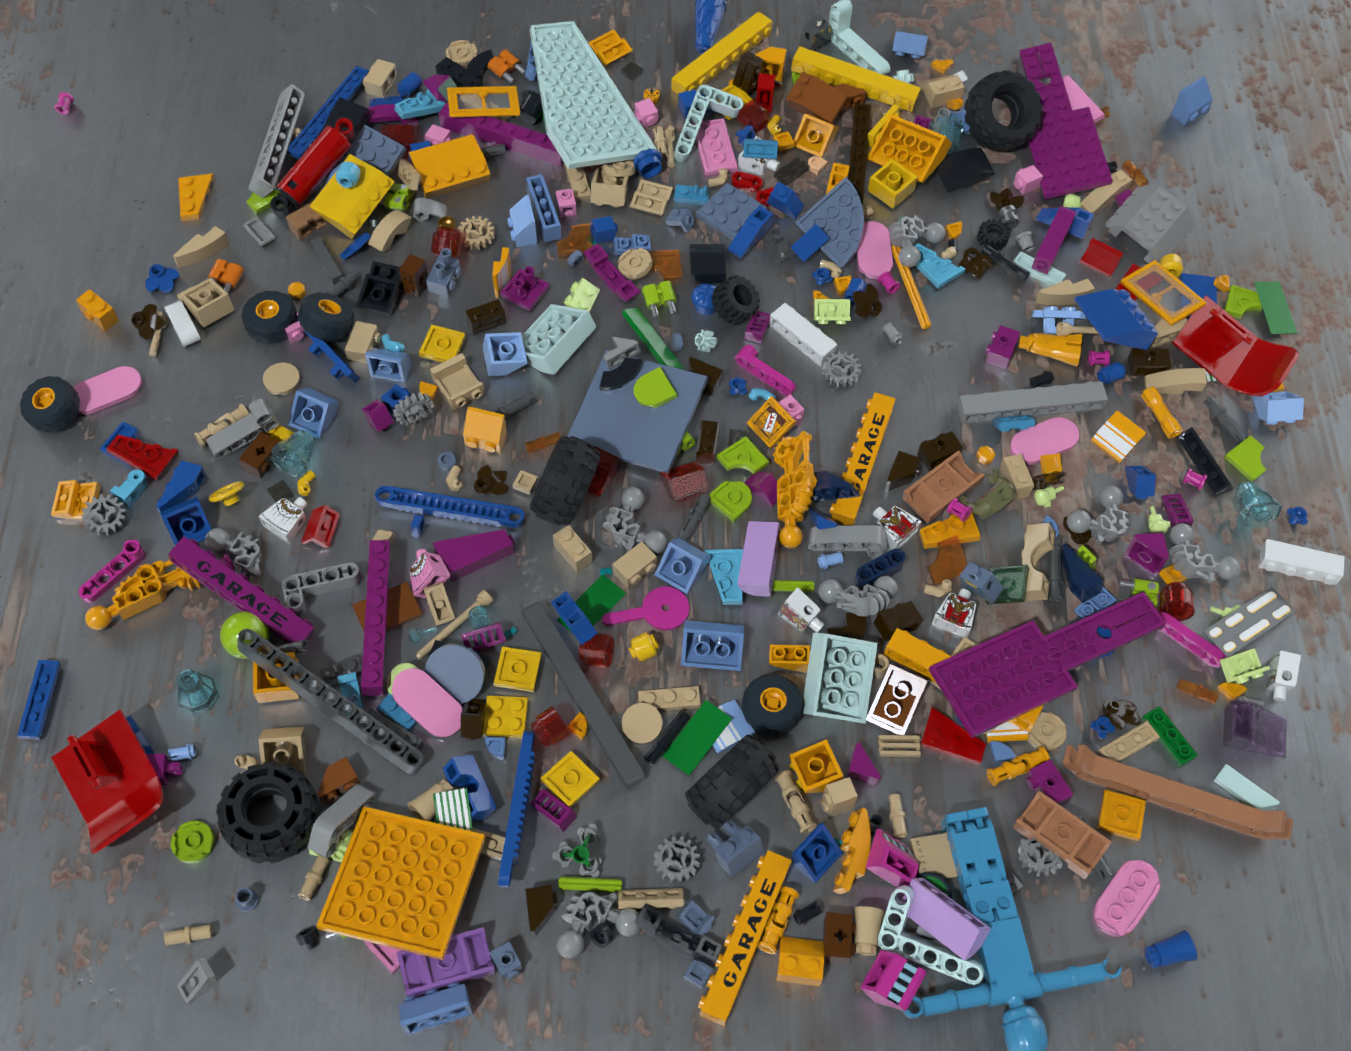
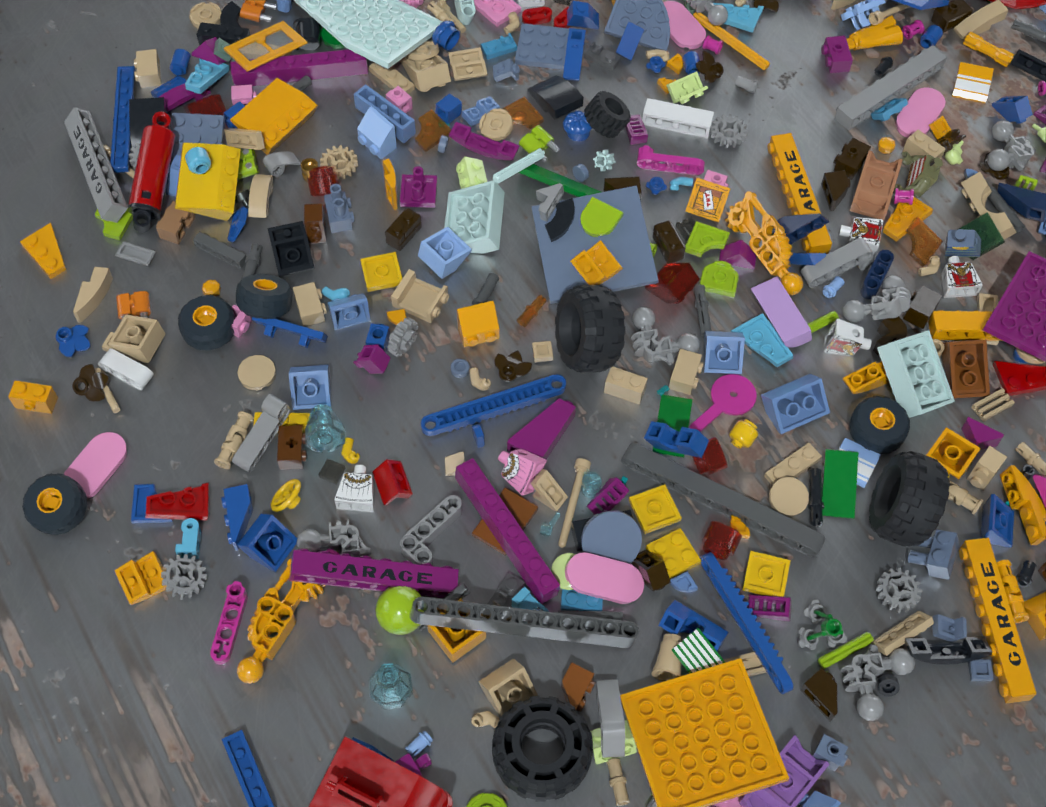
camera: 30 degrees left, 0 degrees up
none -> light aqua axle [493,148,545,184]
none -> light orange slope [570,240,623,285]

